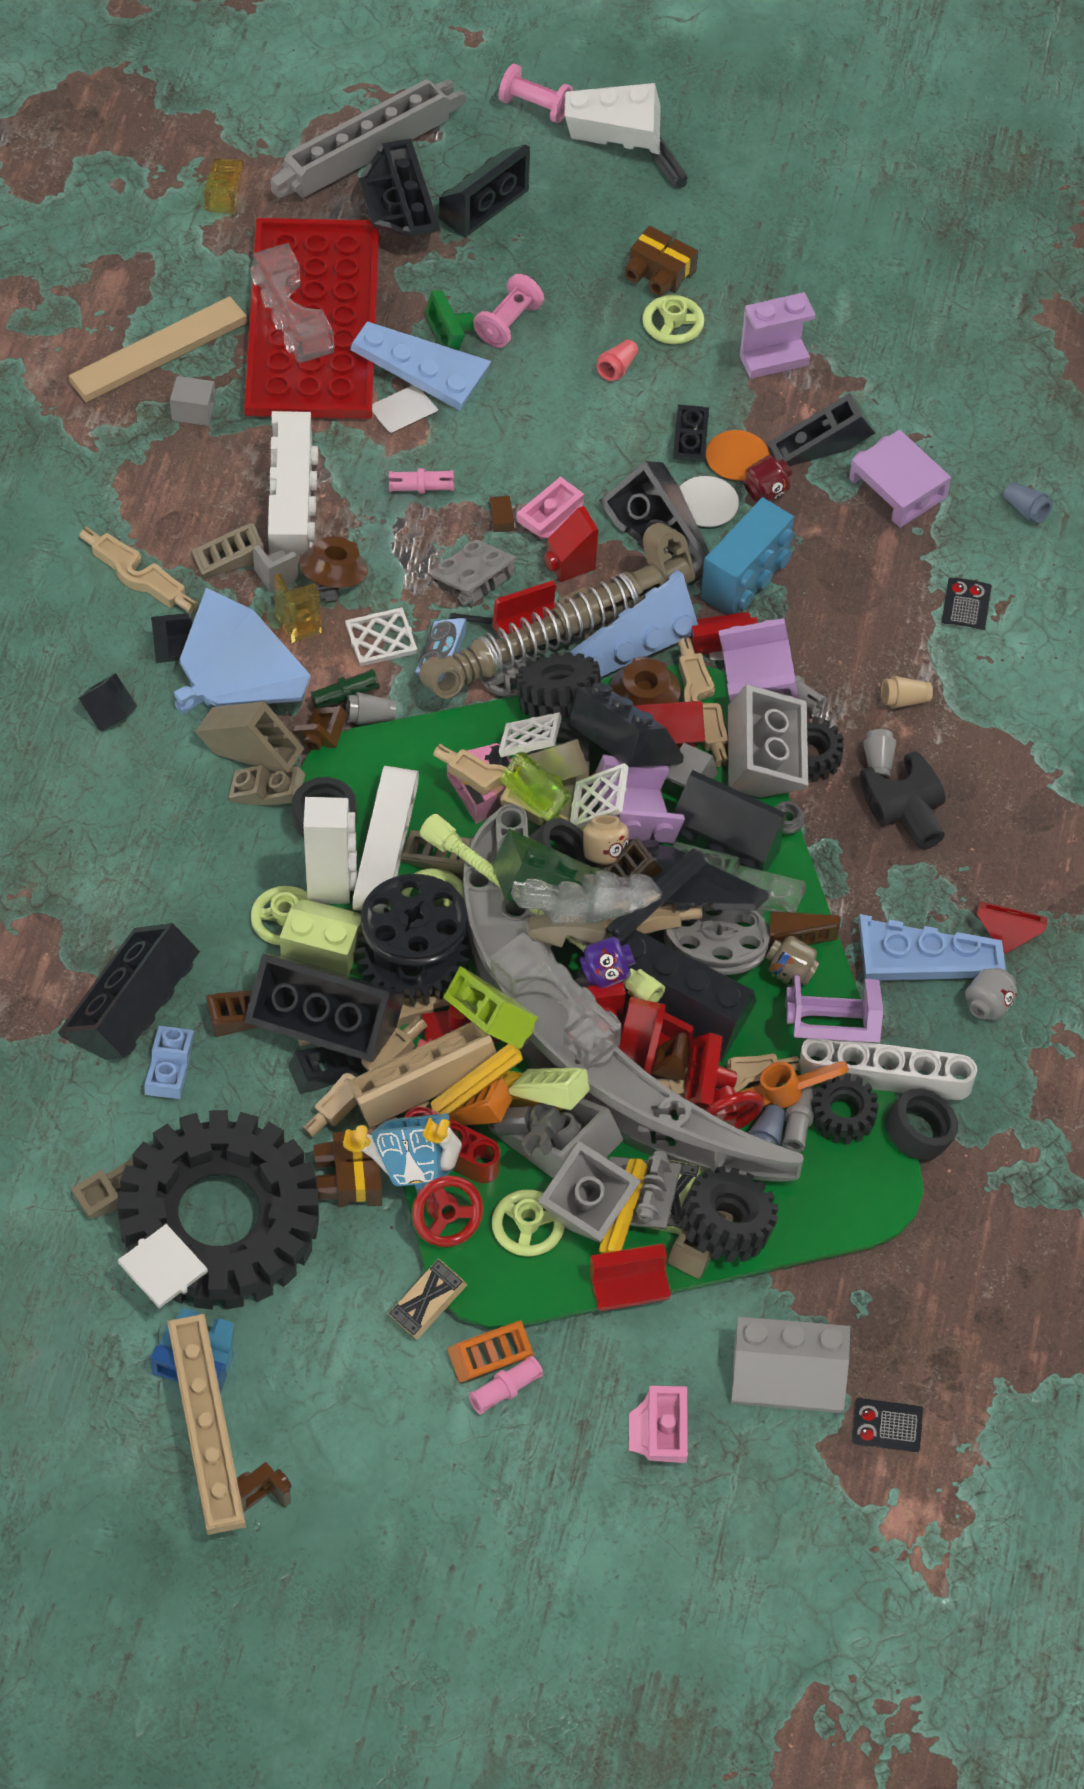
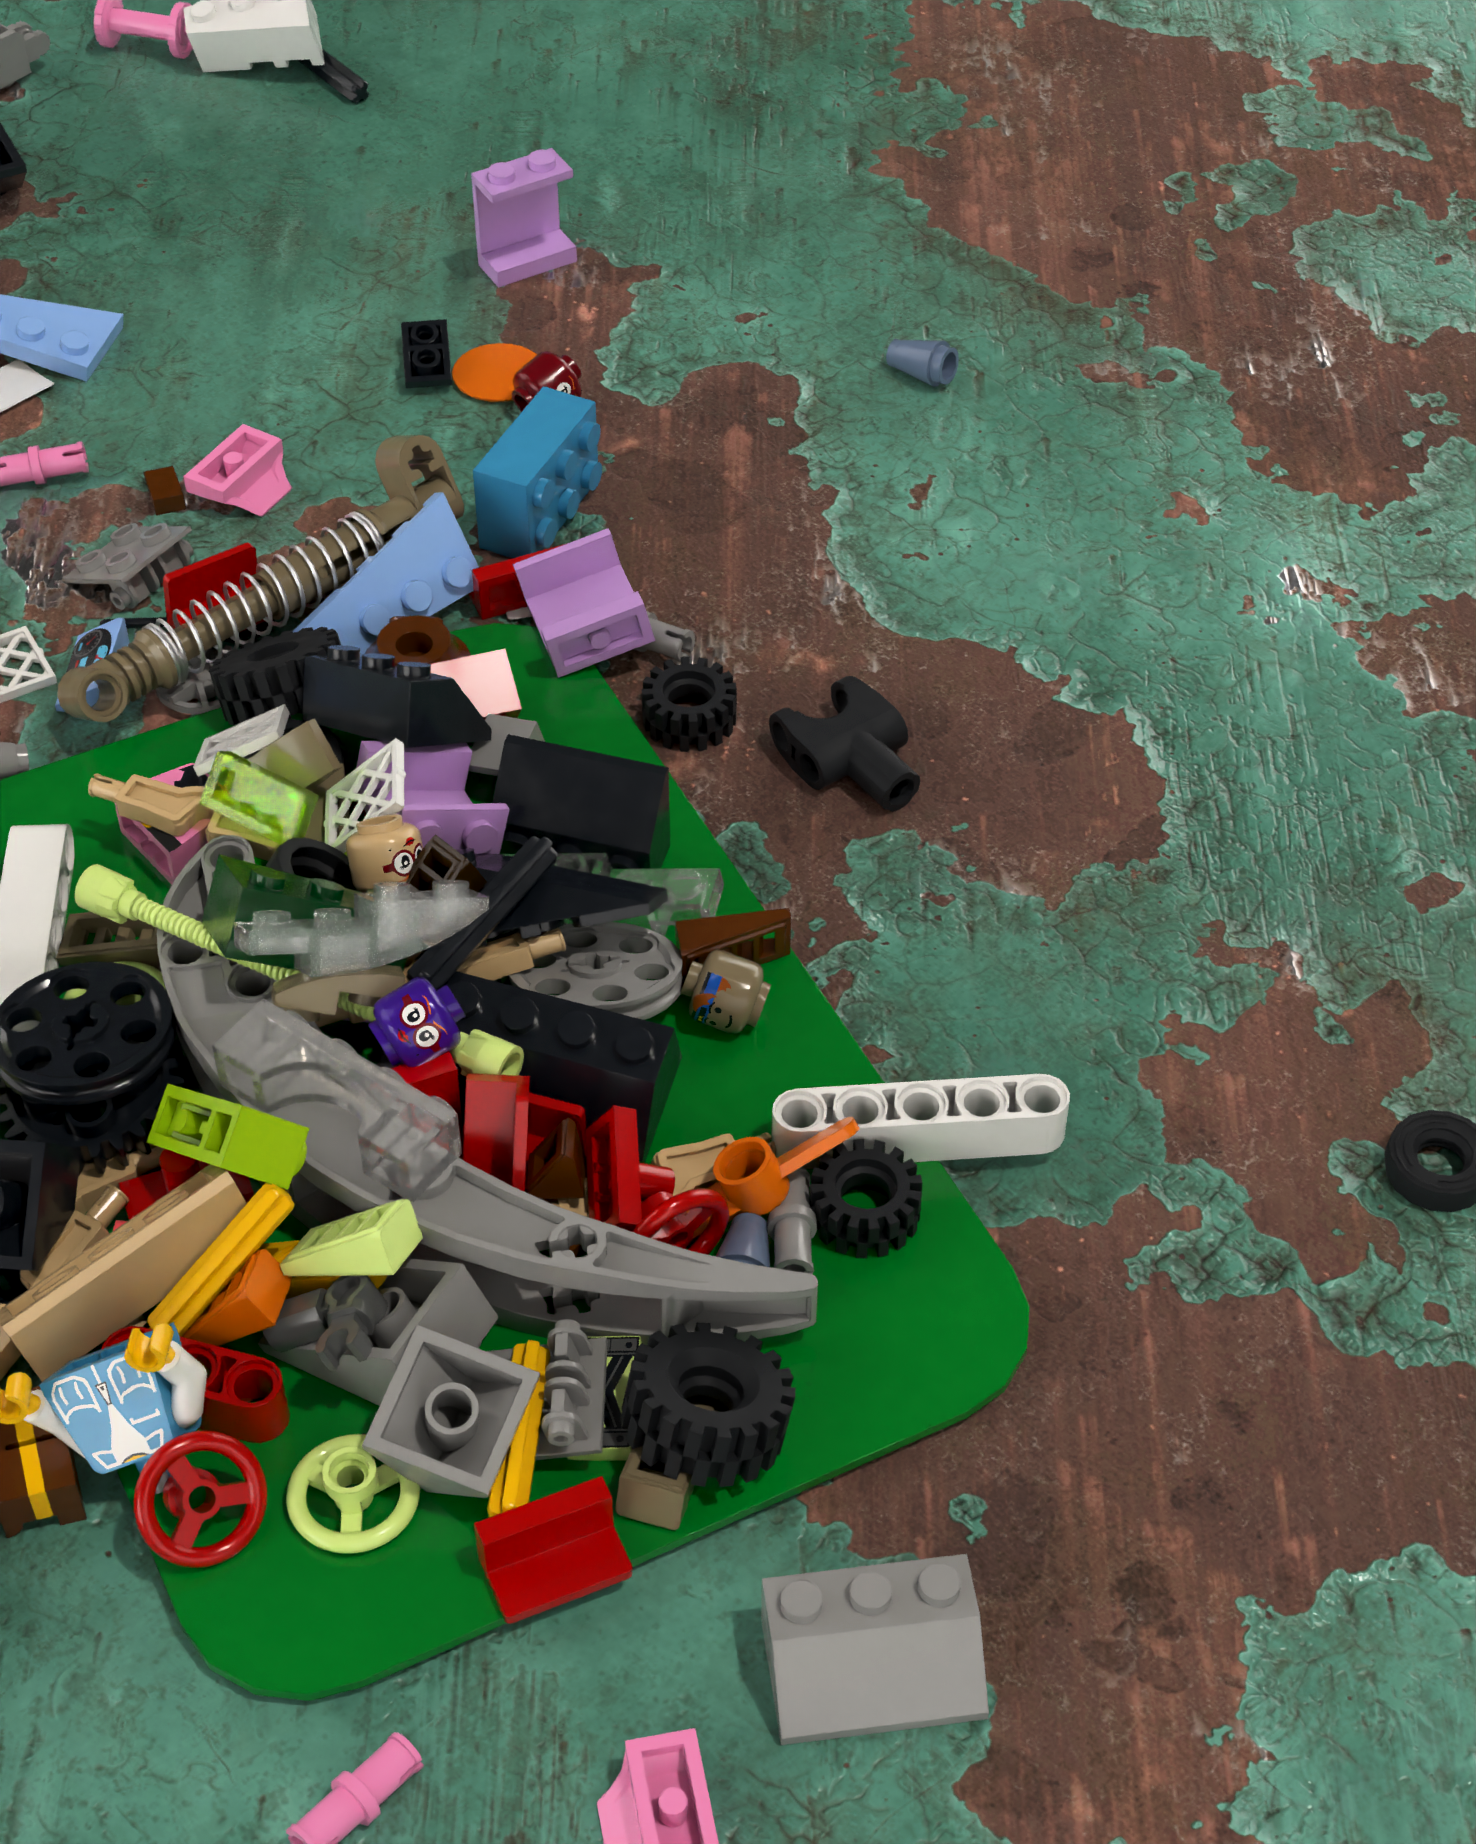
camera: 10 degrees left, 10 degrees down
tile [388,1259,467,1340] -> none
green tile [424,290,474,351] -> none
black slope [439,144,530,238] -> none
orange slope [447,1320,534,1383] -> none
bright pink hose [473,274,544,348] -> none
red slope [544,506,598,582] -> none
coral cone [596,340,638,381] -> none
black wedge [599,461,710,585] -> none
reddish brown hips [625,225,698,297] -> none
yellowish green piece [642,295,704,344] -> none
tan piece [677,638,728,767] -> none
white piece [679,476,739,527] -> none
light grey slope [728,684,808,797] -> none
black slope [768,393,875,467] -> none
flat silver plate [774,801,804,834] -> none
lavender panel [785,975,883,1043] -> none
lavender panel [849,430,951,528] -> none
black sticker [852,1398,923,1453] -> none
light blue wing [858,914,1006,981] -> none
light grey cone [863,729,897,780] -> none
tan cone [881,675,933,709] -> none
black tyre [886,1088,958,1160] -> none
black sticker [942,578,992,631] -> none
light grey head [965,968,1018,1020] -> none
red slope [977,901,1048,955] -> none

